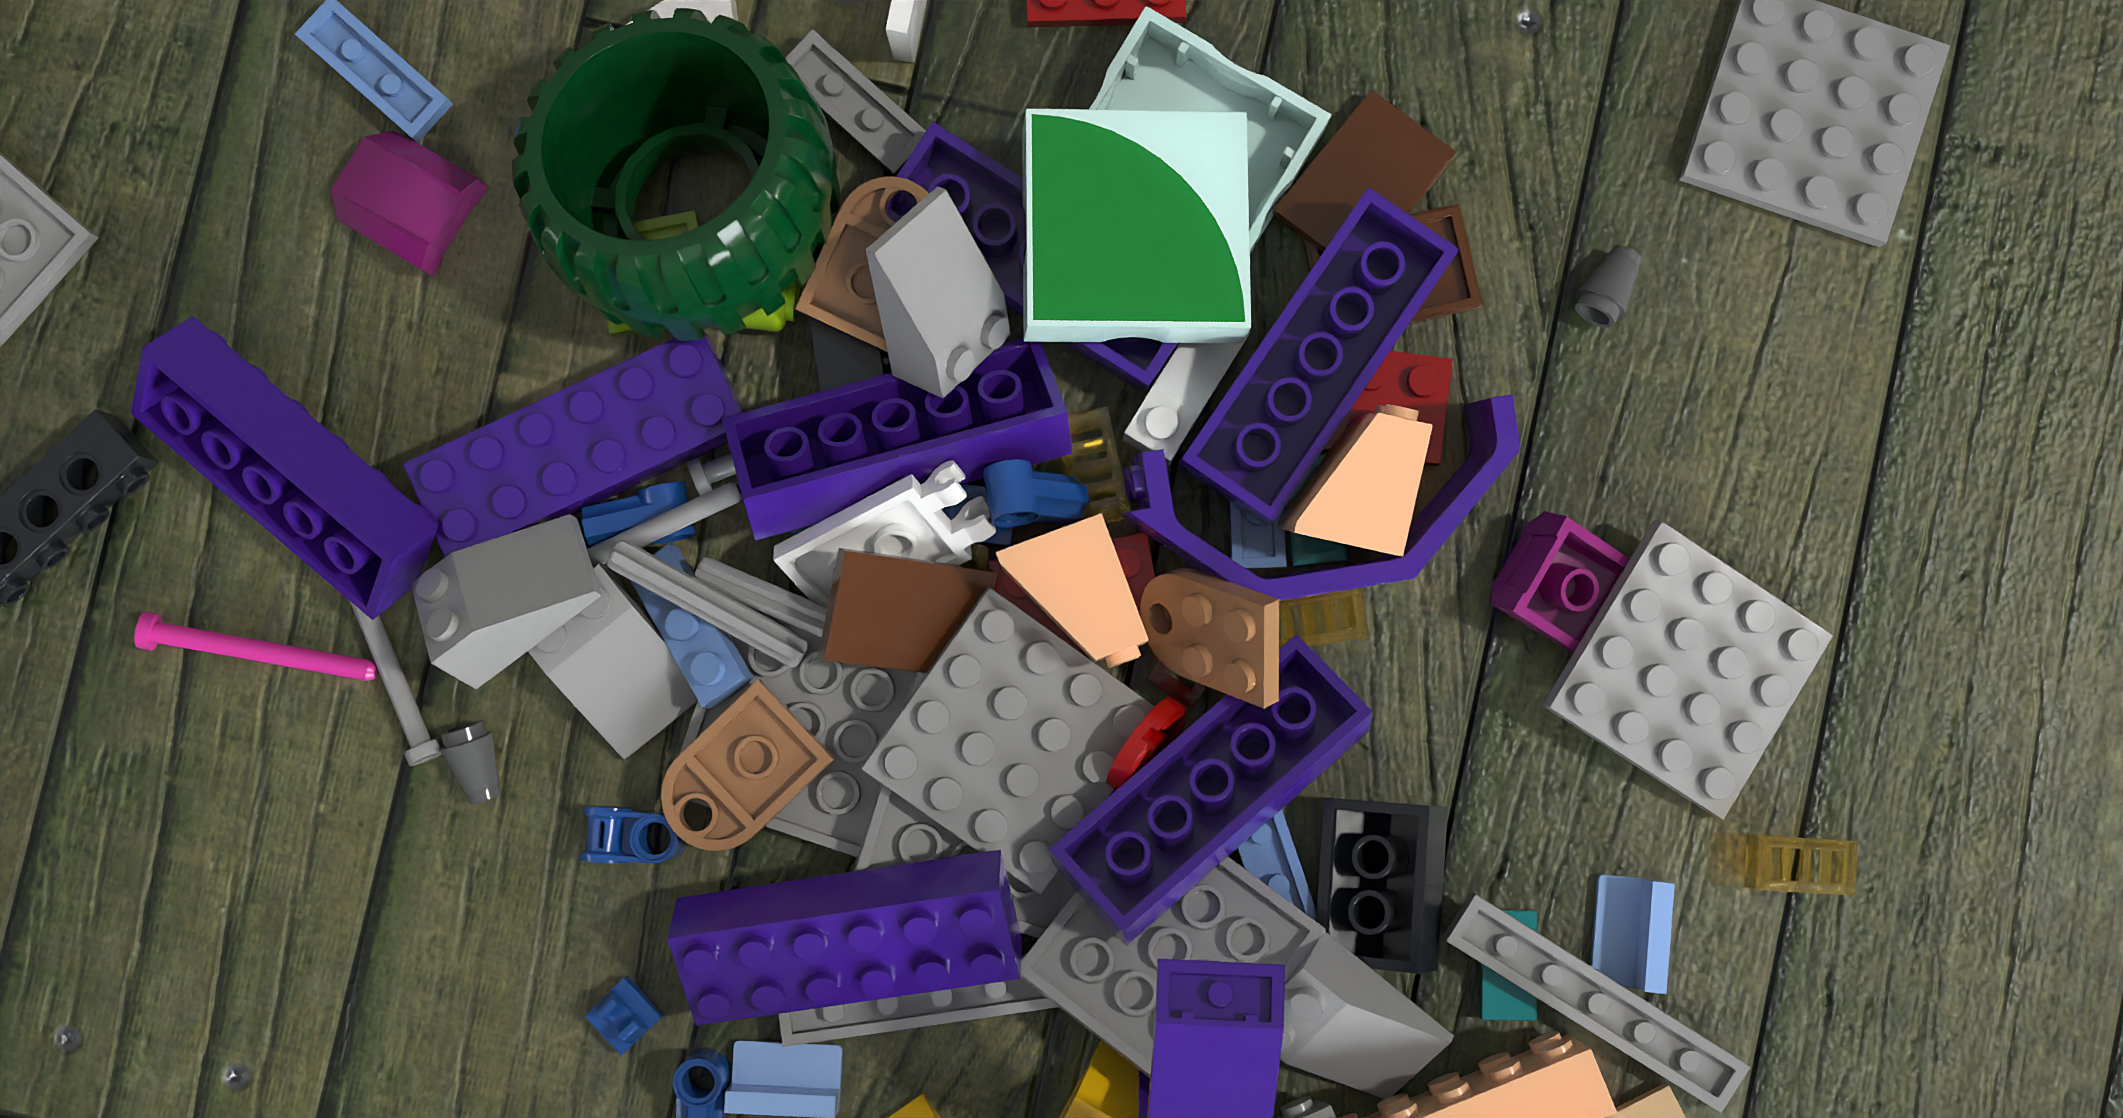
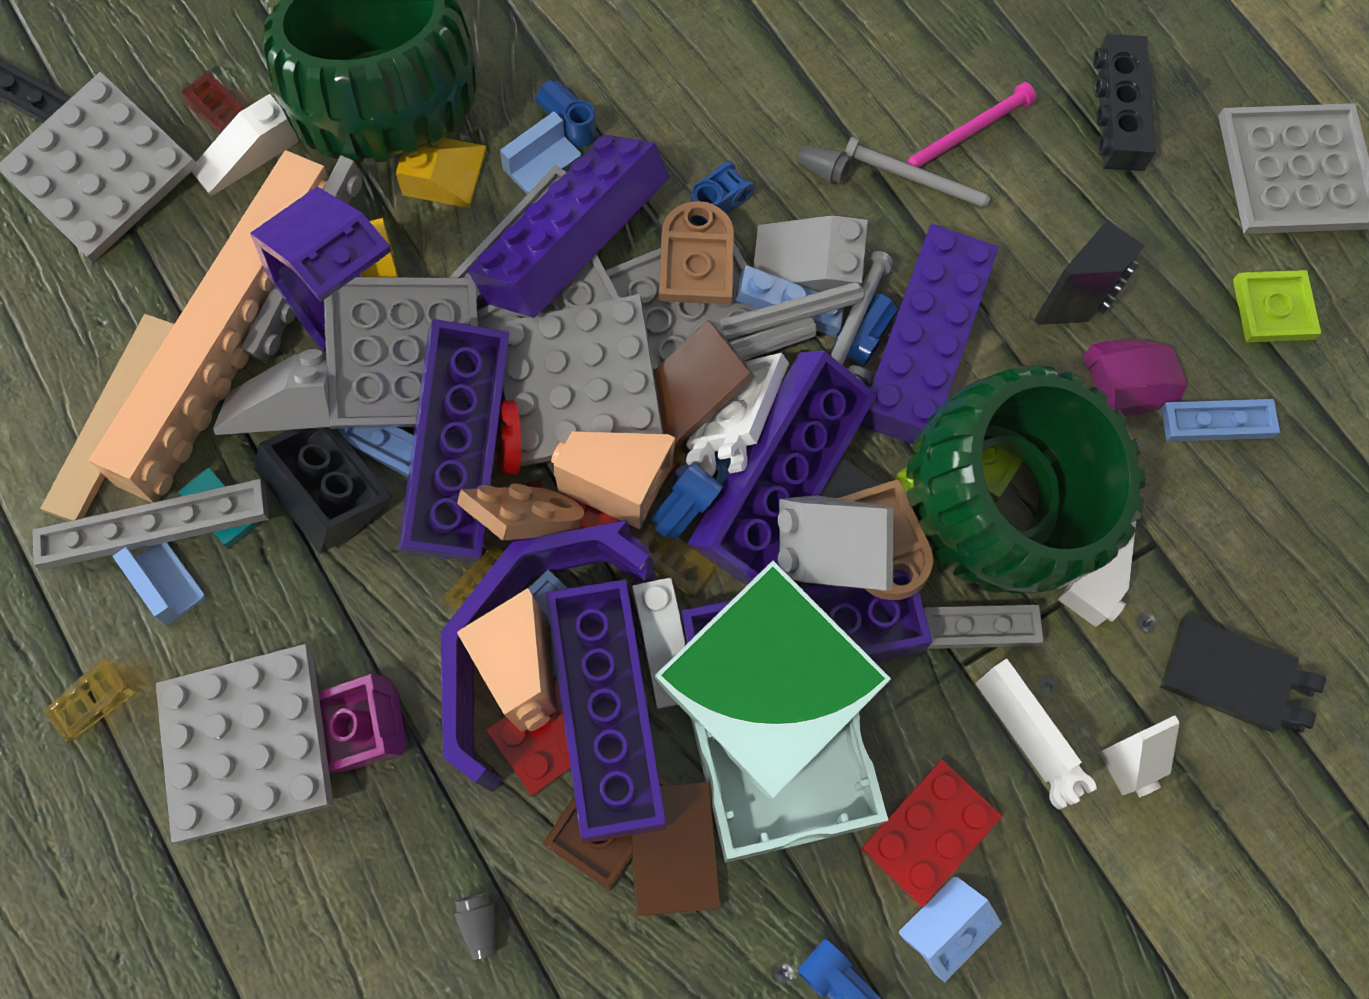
camera: 130 degrees right, 15 degrees down
dark purple brick [131,316,439,620] -> none
light grey slope [411,514,602,689] -> none
blue tile [585,976,664,1055] -> none
none -> black slope [1034,220,1144,325]
none -> lime tile [1233,270,1322,343]

